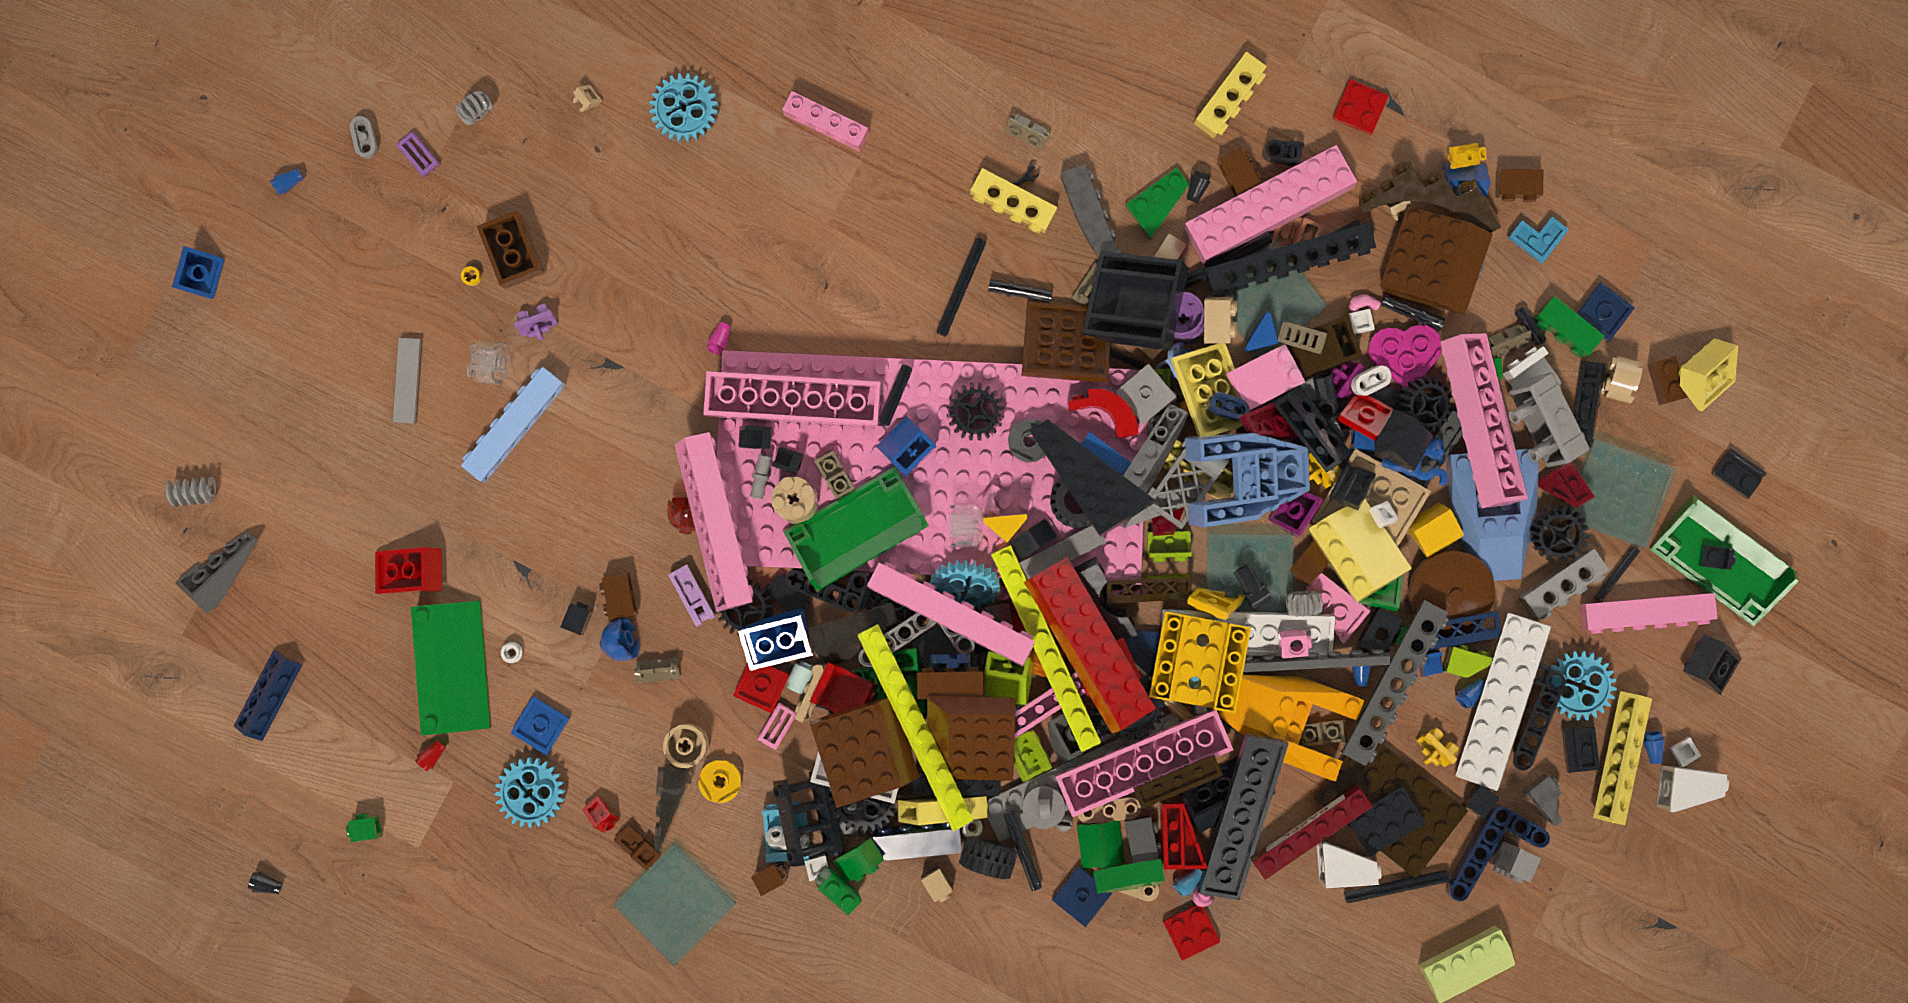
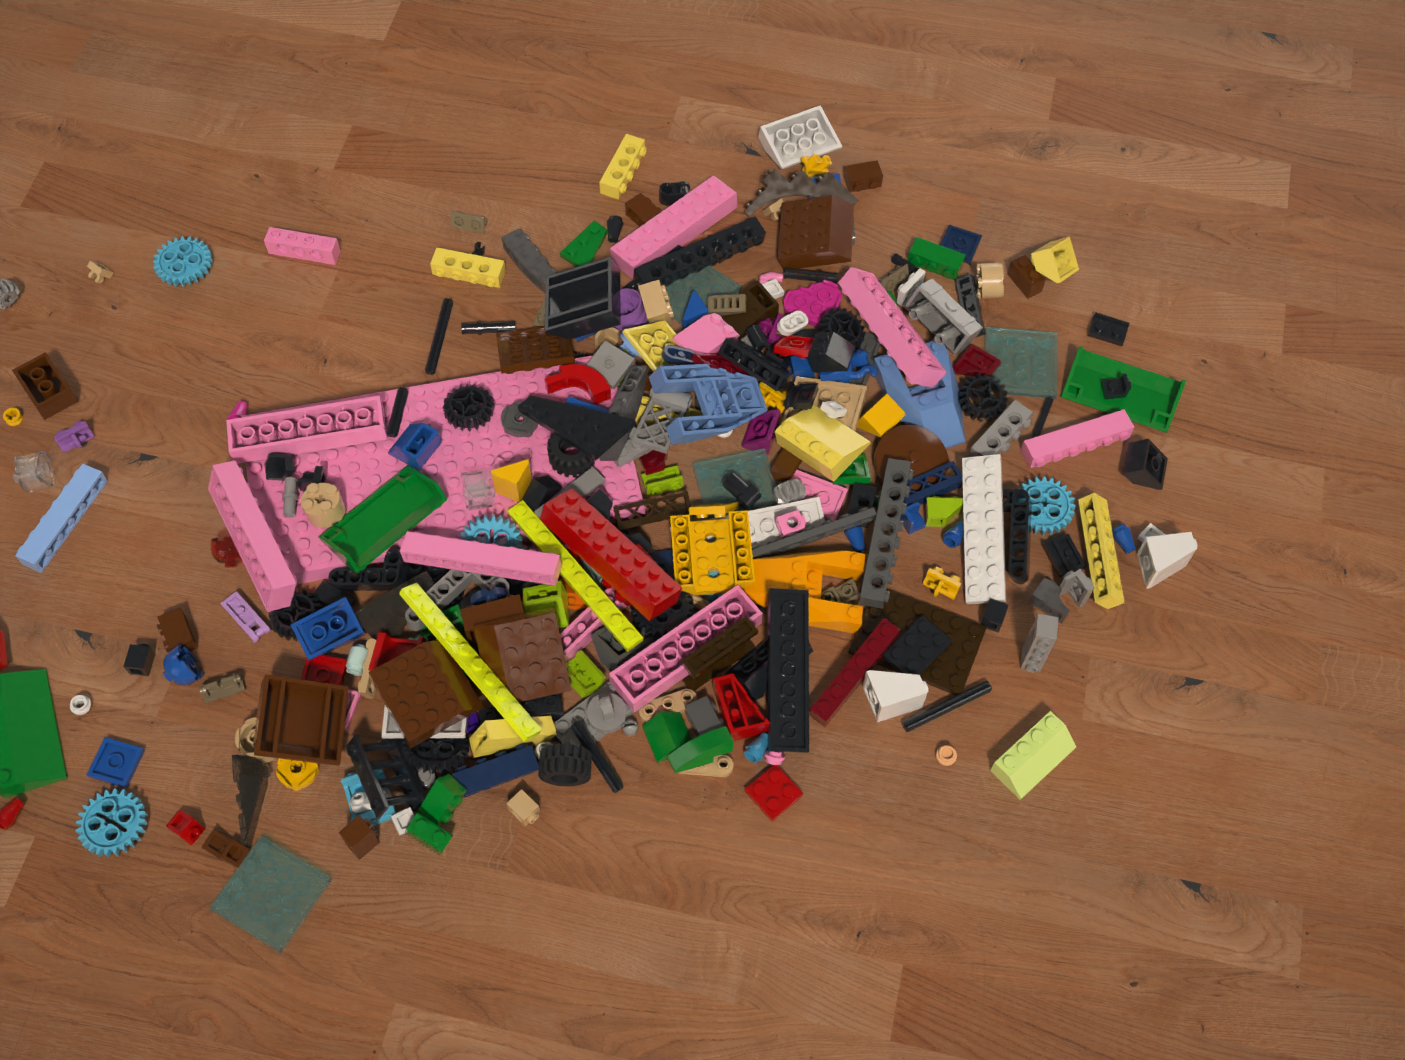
camera: 25 degrees left, 25 degrees down
dark tan slope [814,449,855,499] -> none
dark blue plate [1052,866,1112,927] -> none
red plate [1333,79,1389,136] -> none
dark blue beam [1446,805,1550,901] -> none
dark azure plate [1507,217,1569,264] -> none
none -> reddish brown slope [253,674,349,766]
none -> white slope [758,105,842,170]
none -> light nougat plate [936,745,957,766]
none -> light grey bracket [1059,569,1094,608]

